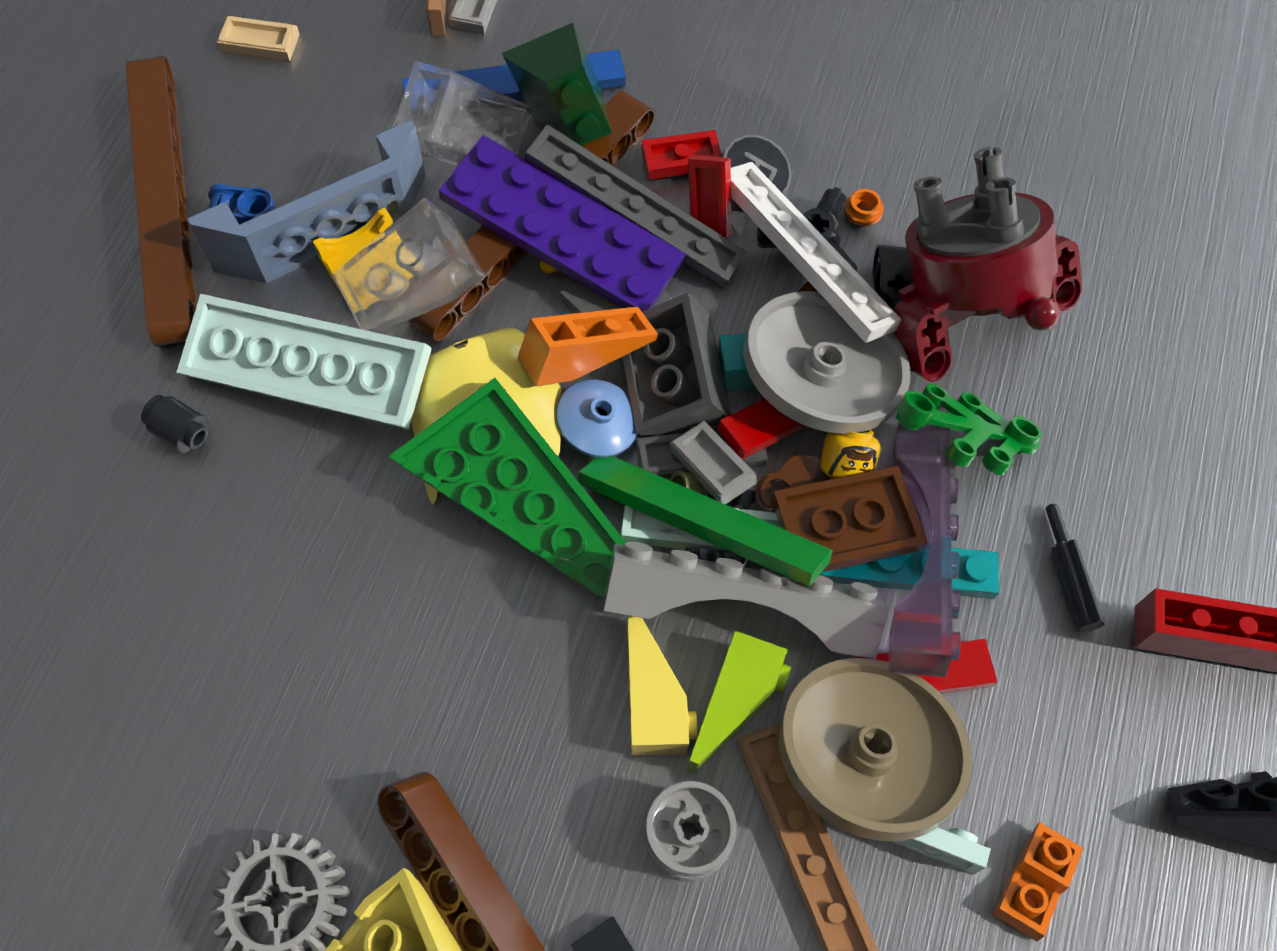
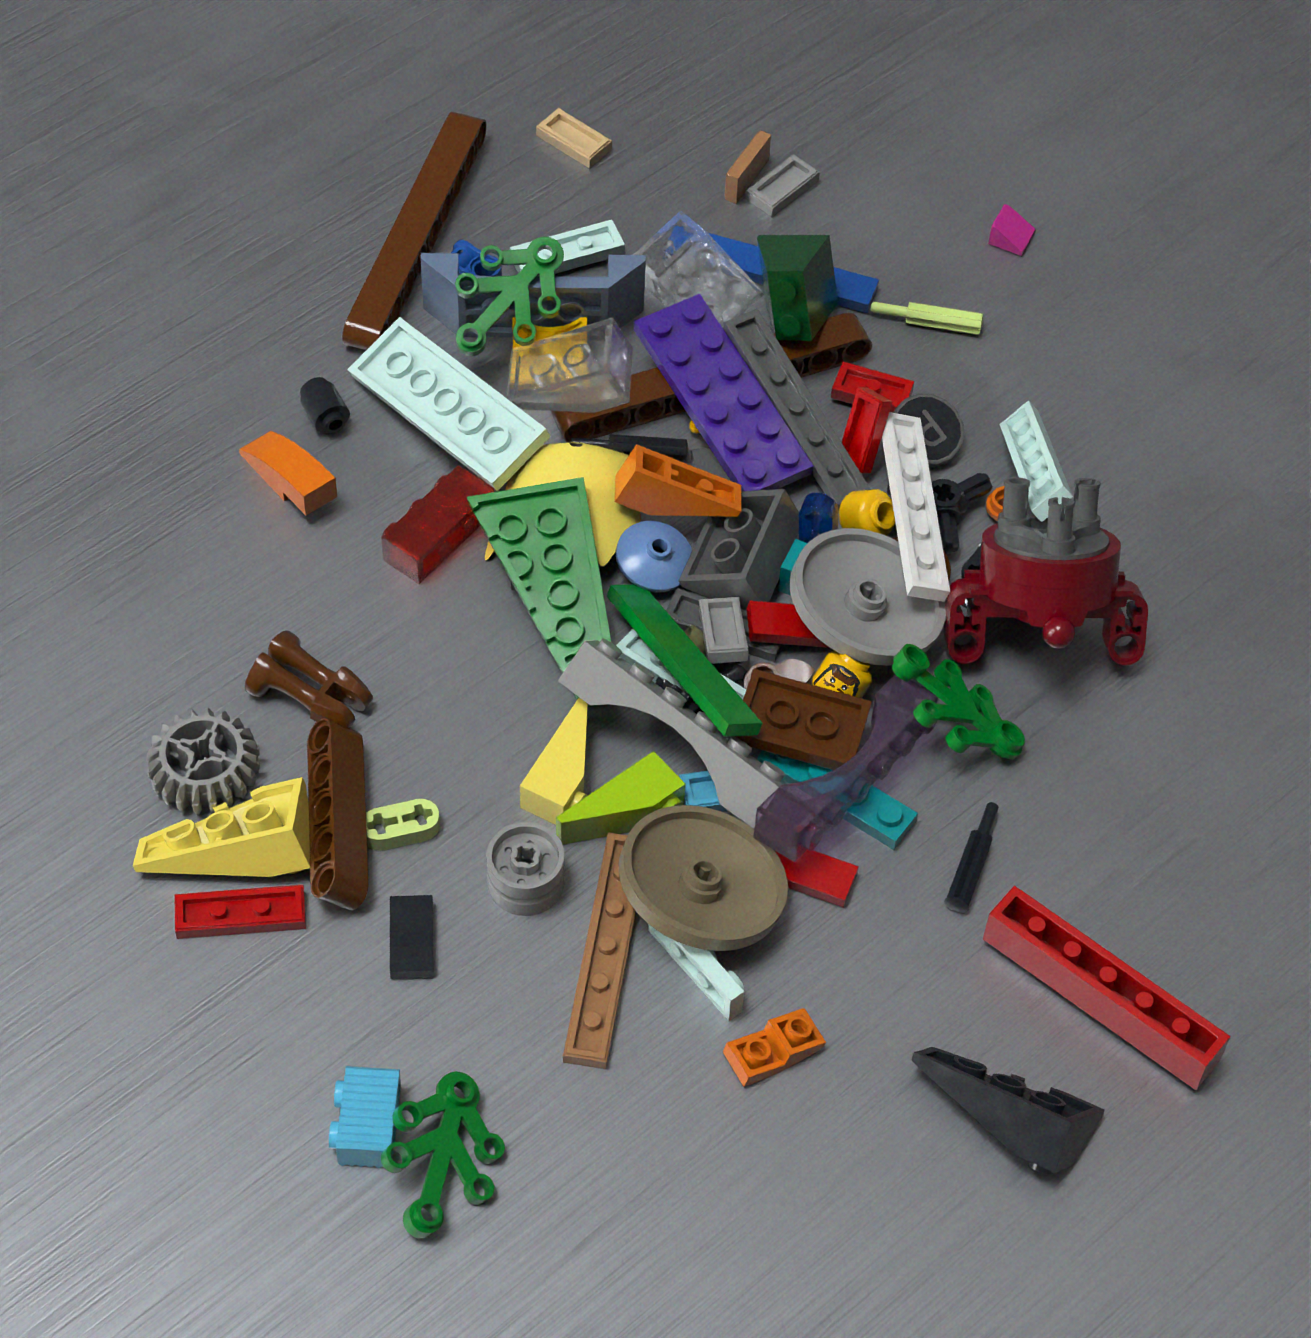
camera: 30 degrees right, 10 degrees down
none -> orange slope [239,431,337,516]
none -> reddish brown piece [245,631,373,728]
none -> yellowish green beam [366,799,440,851]
none -> clear red brick [381,465,494,584]
none -> green plant [455,237,564,356]
none -> light aqua plate [510,219,625,276]
none -> black axle [571,434,688,462]
none -> medium azure tile [679,770,727,812]
none -> clear blue beam [798,492,838,543]
none -> yellow head [838,489,895,536]
none -> yellowish green axle [871,302,983,335]
none -> light aqua plate [999,400,1073,522]

